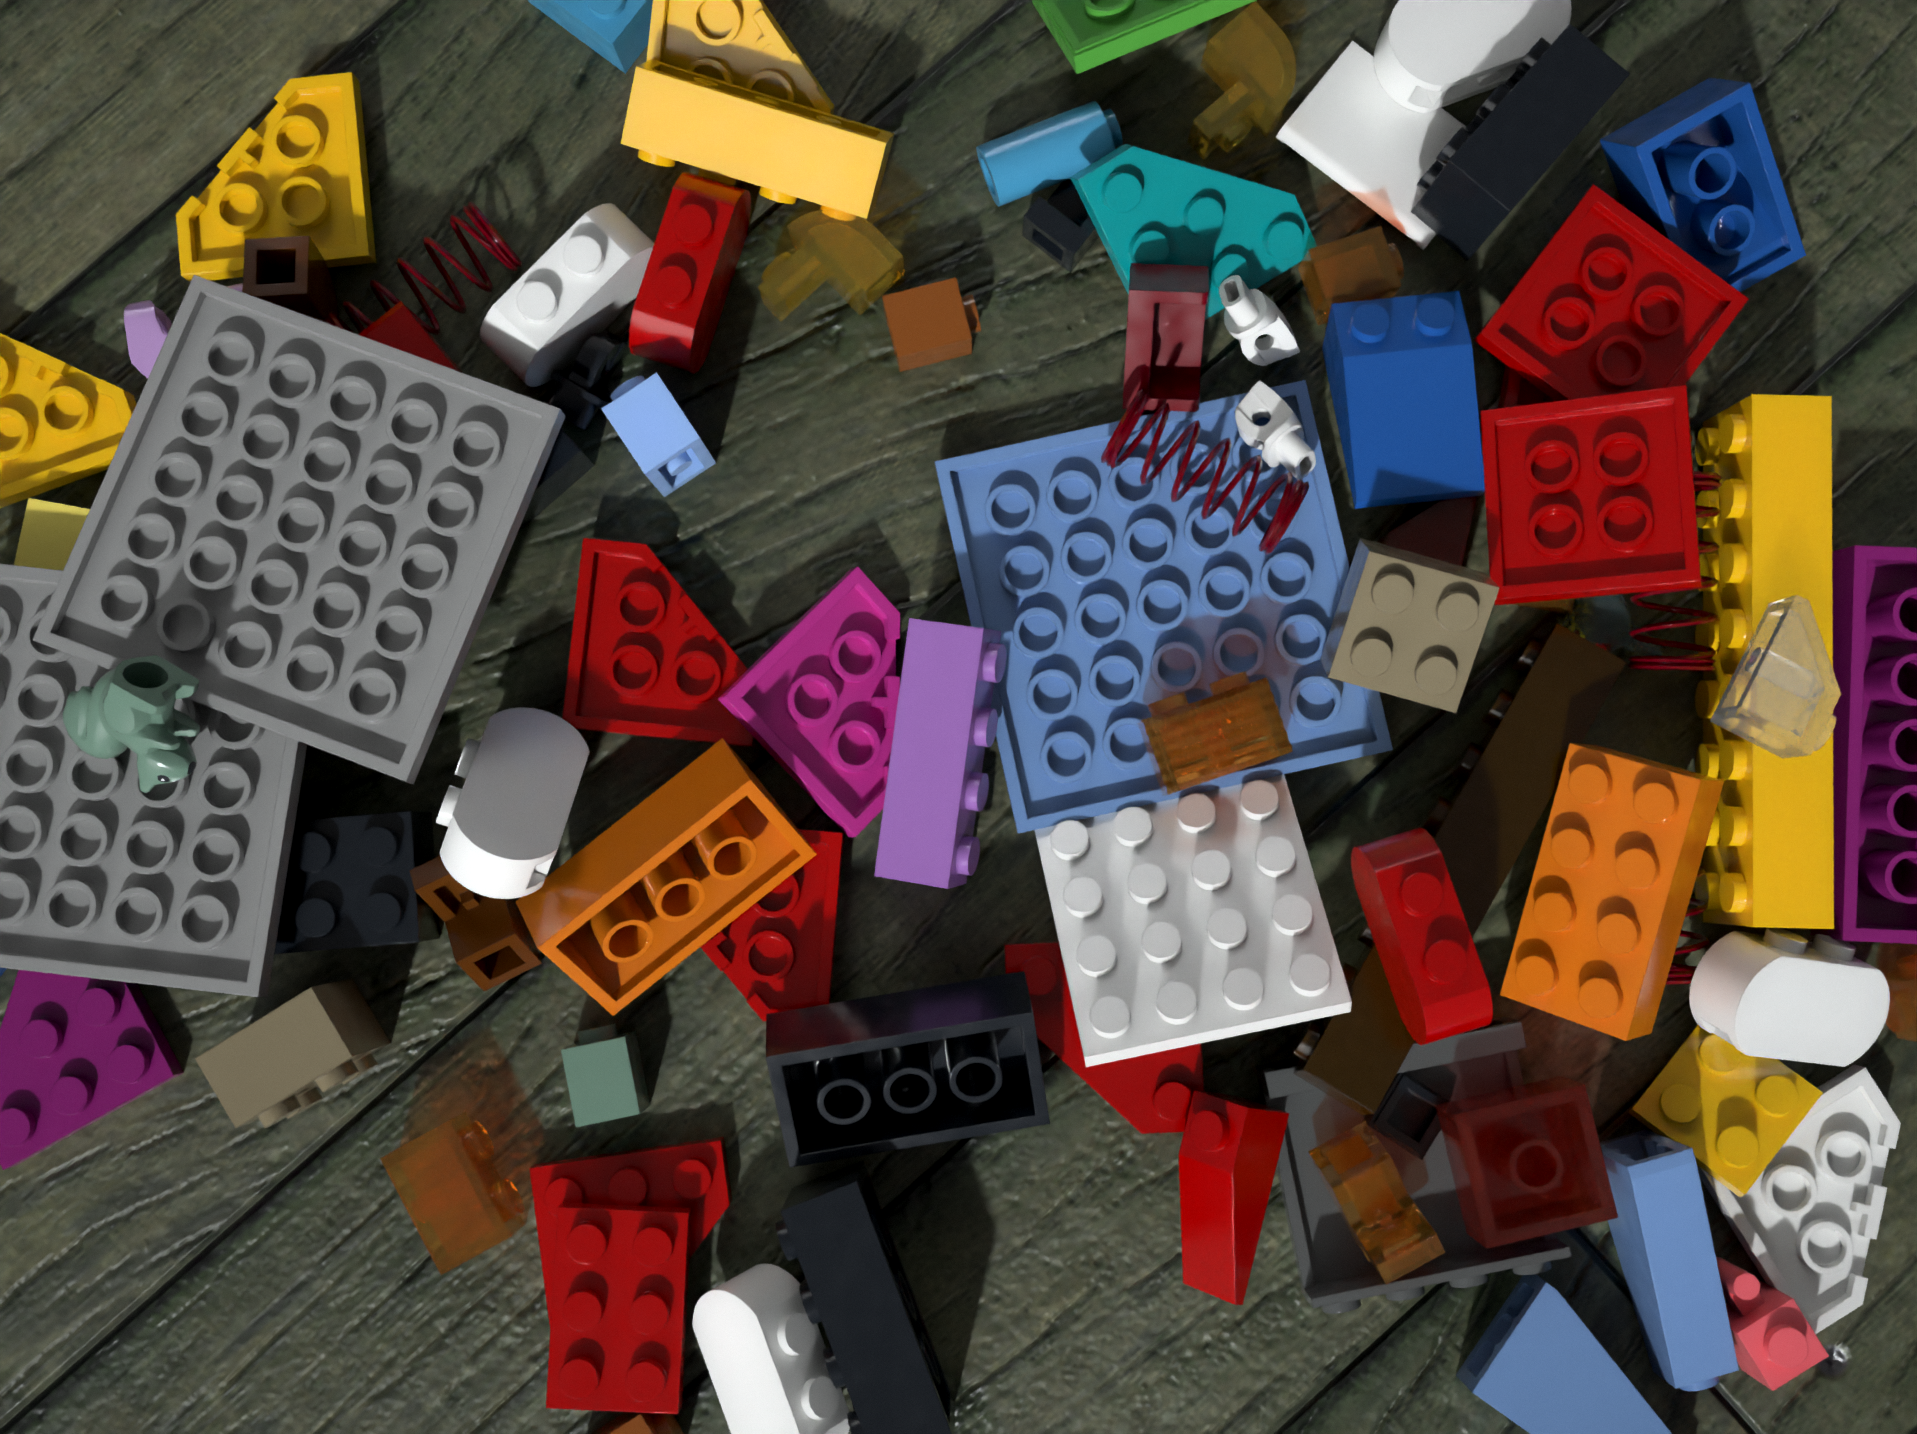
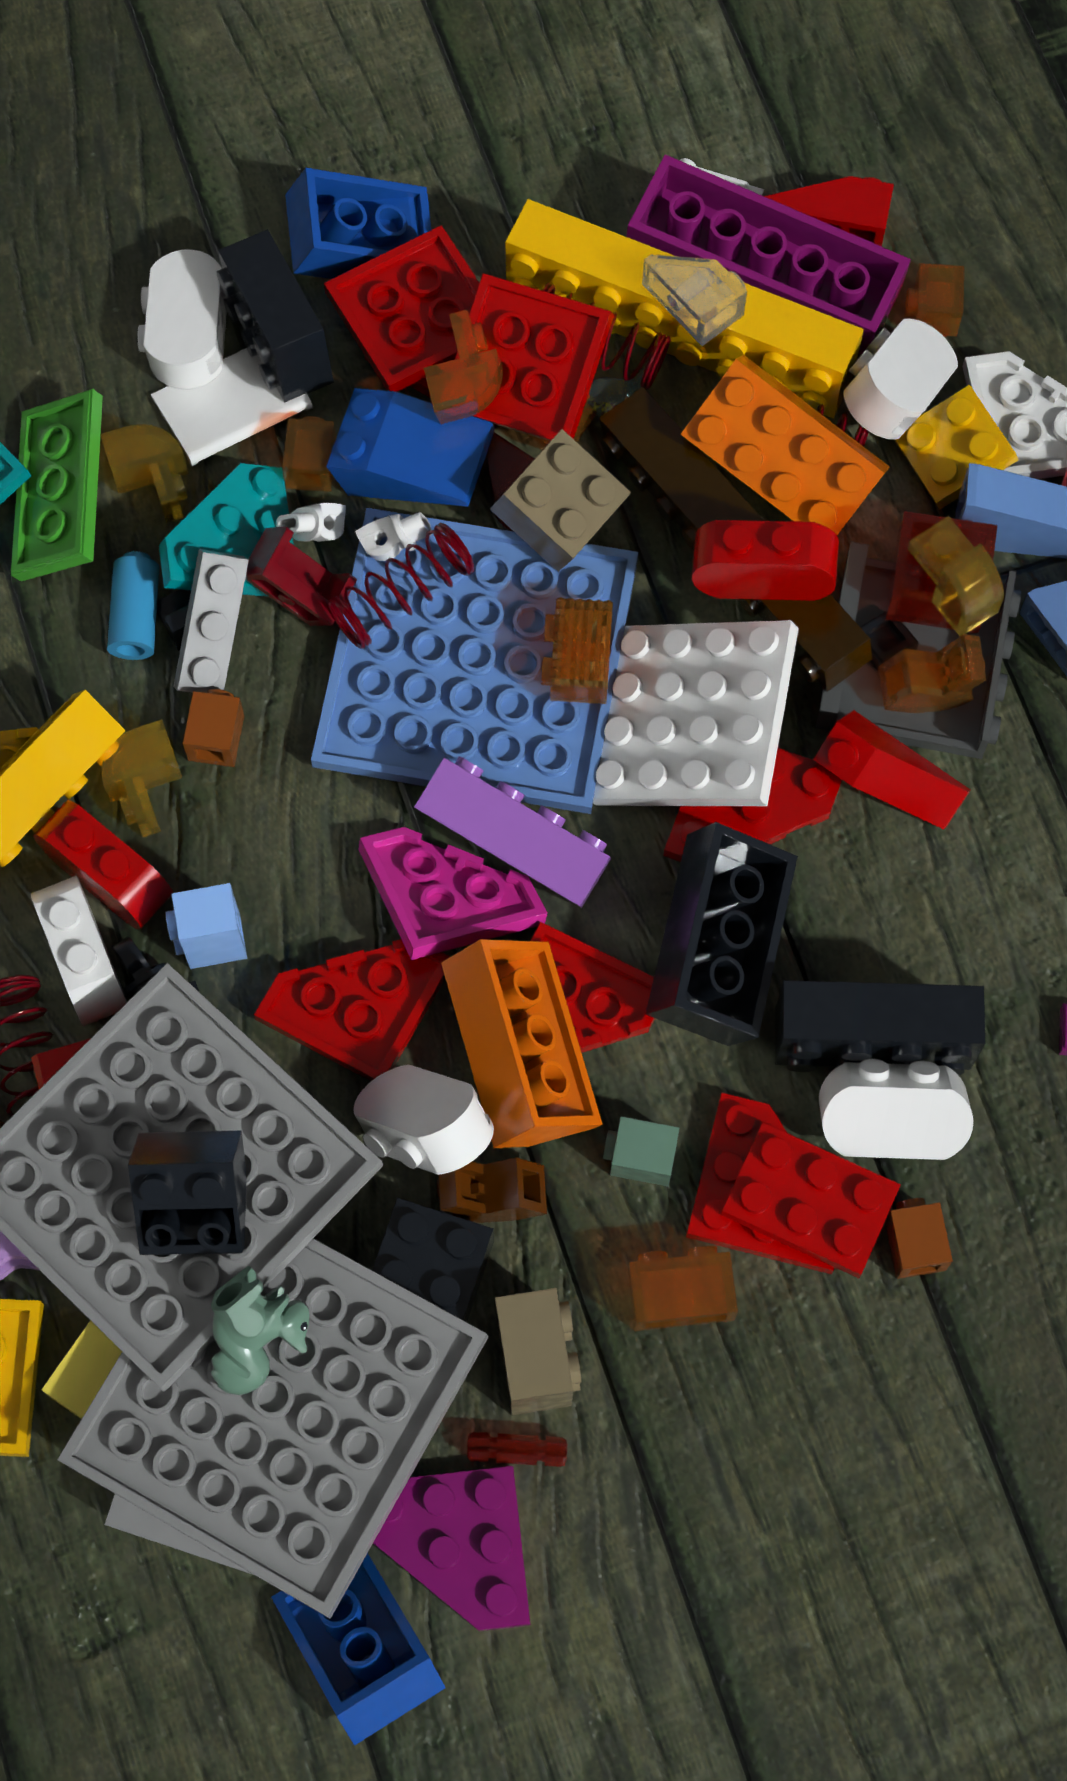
camera: 70 degrees left, 15 degrees down
none -> black slope [128,1130,247,1255]
none -> light grey plate [173,549,249,693]
none -> clear orange brick [424,309,503,424]
none -> clear red axle [467,1432,568,1467]
none -> clear yellow brick [908,516,1004,637]

